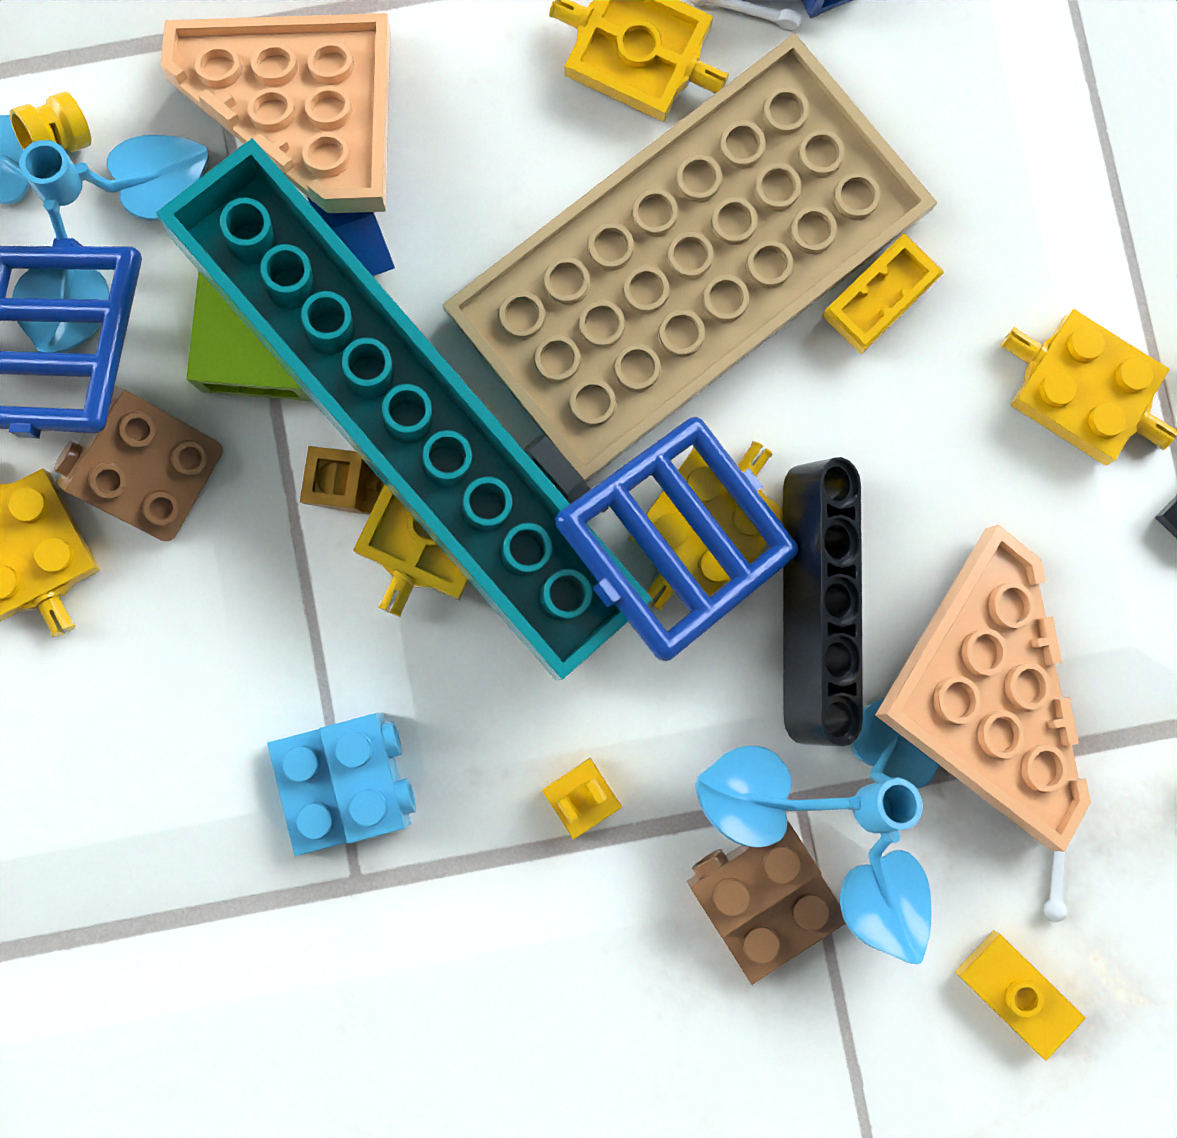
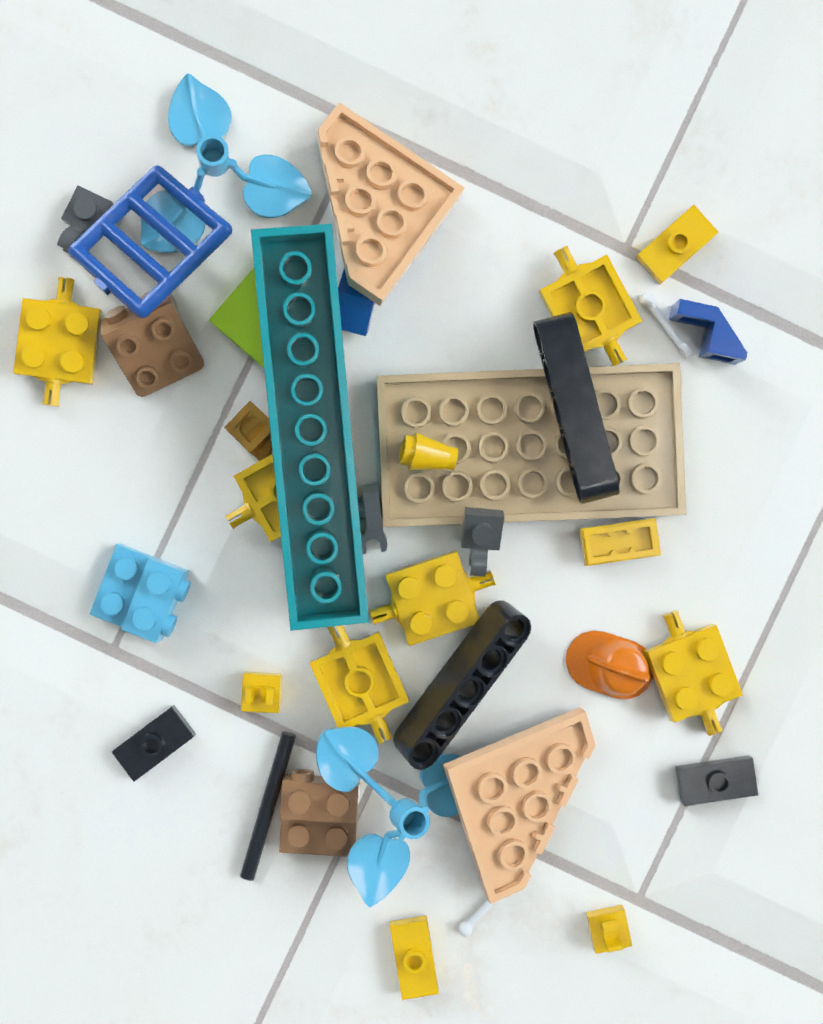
camera: 40 degrees right, 5 degrees up
yellow wheel [10,91,92,152] -> none
blue bar [555,417,798,661] -> none
none -> black plate [112,705,196,782]
none -> black bar [240,731,296,881]
none -> yellow plate [309,625,409,744]
none -> yellow cone [399,432,458,470]
none -> dark grey plate [461,507,504,577]
none -> black beam [533,312,620,504]
none -> orange piece [566,630,653,700]

